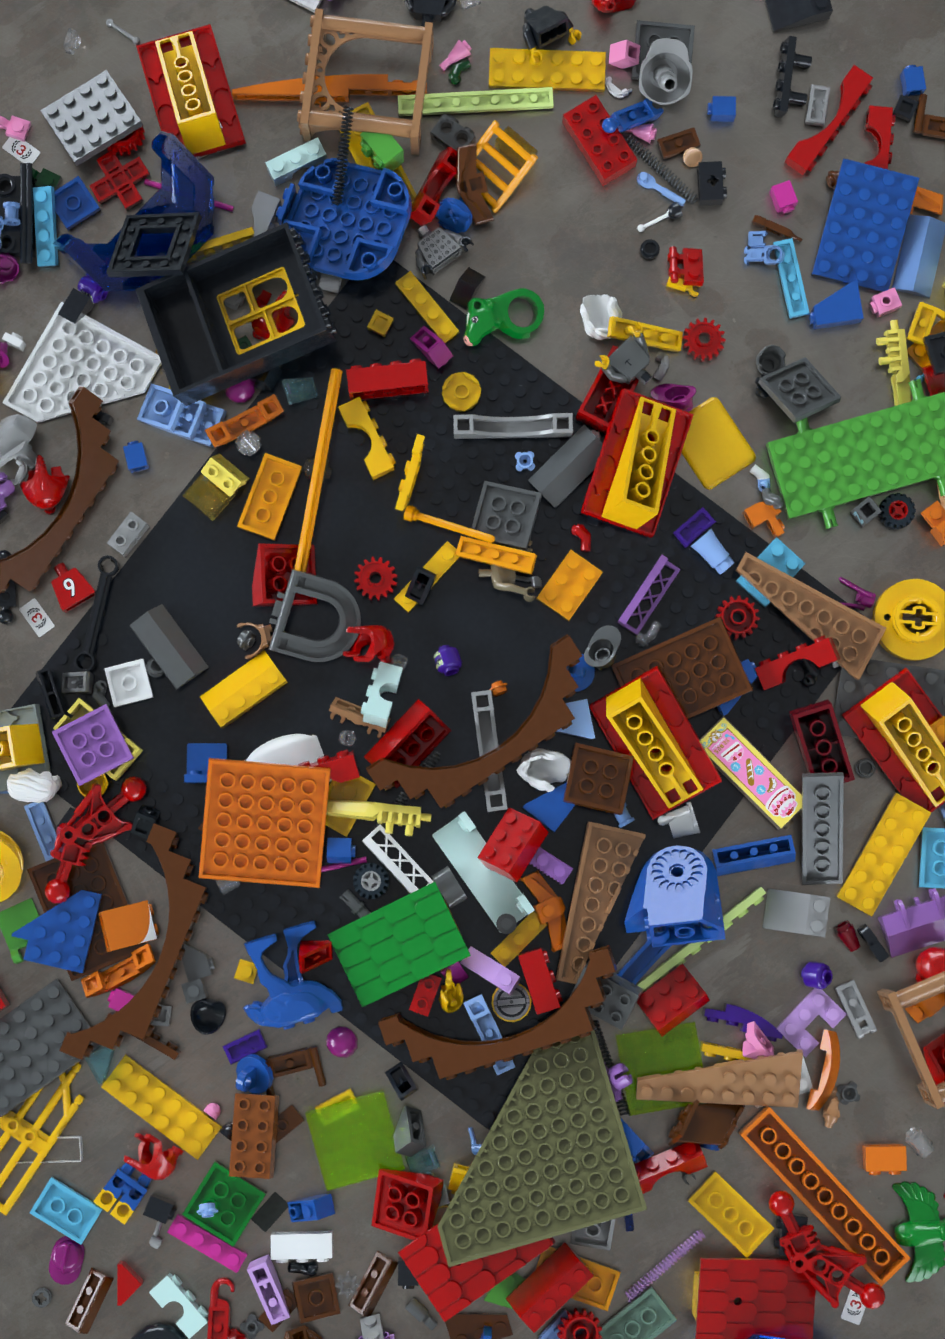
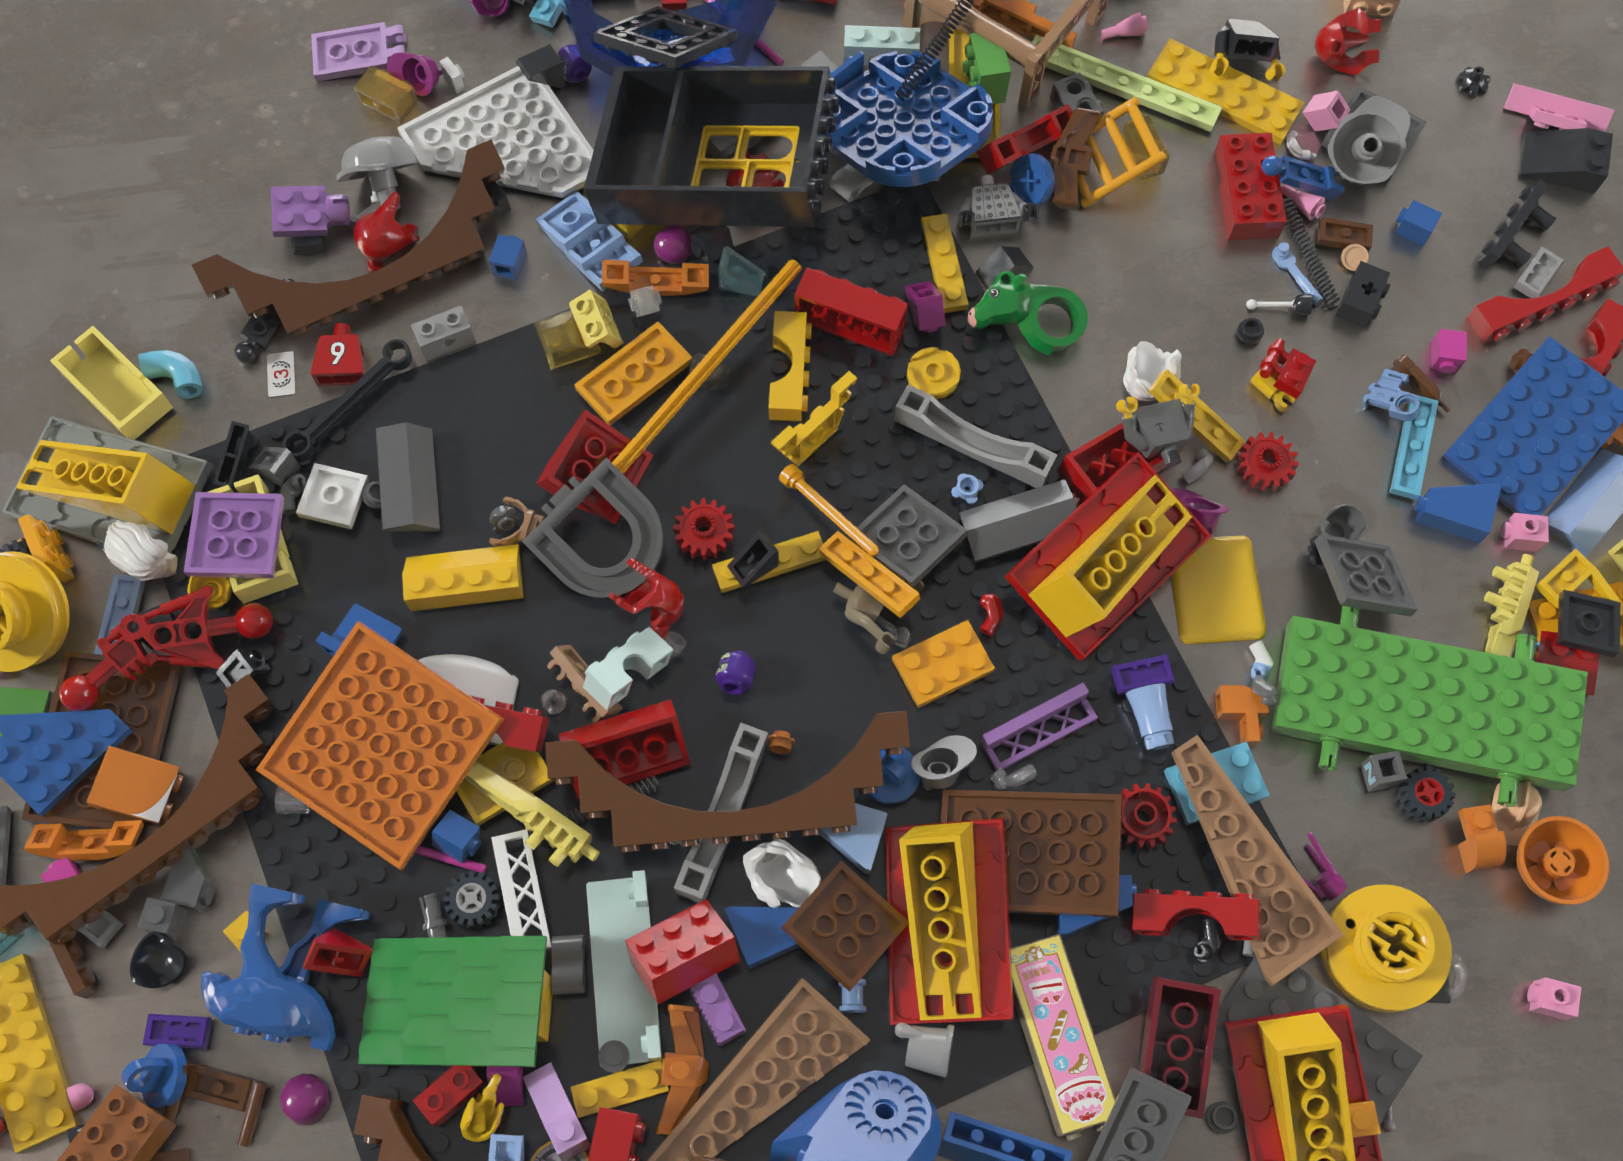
camera: 30 degrees right, 15 degrees down
yellow plate [367,310,394,337] -> none
dark green arm [448,58,471,85] -> none

